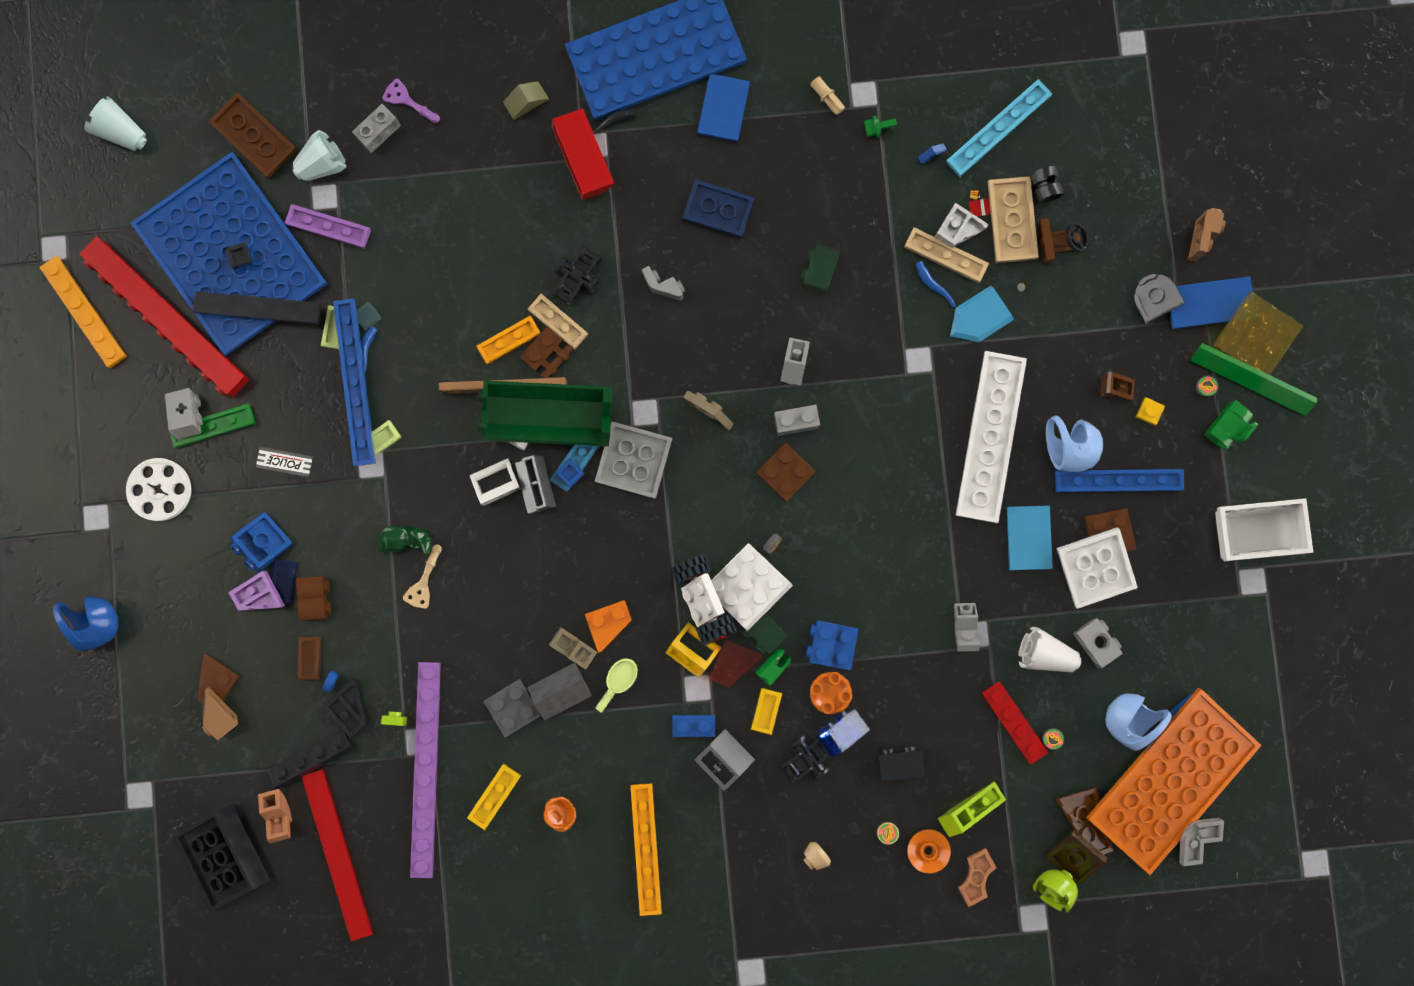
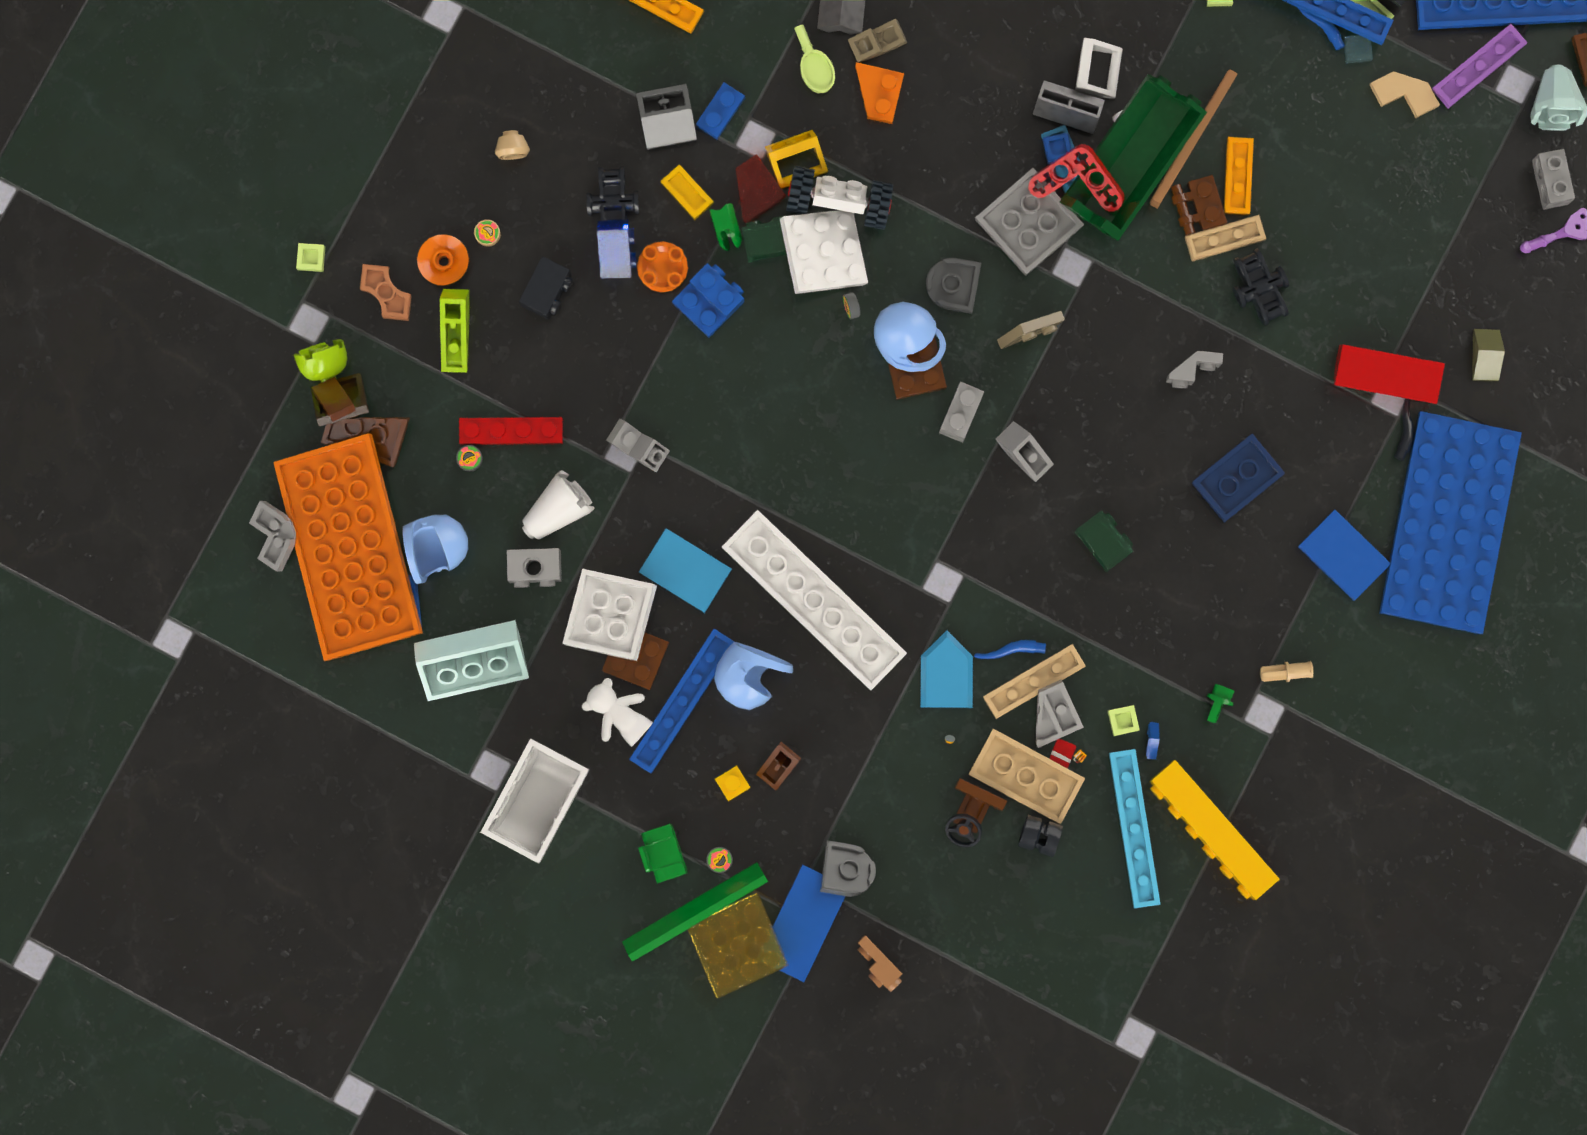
camera: 120 degrees right, 0 degrees up
none -> yellowish green plate [296,243,325,272]
none -> reddish brown tile [311,377,356,422]
none -> light aqua slope [414,620,529,701]
none -> white piece [582,678,653,747]
none -> light blue piece [874,302,946,372]
none -> dark grey tile [926,258,981,314]
none -> red beam [1028,144,1124,212]
none -> yellowish green plate [1108,705,1140,736]
none -> yellow brick [1149,760,1280,900]
none -> tan tile [1370,71,1440,118]

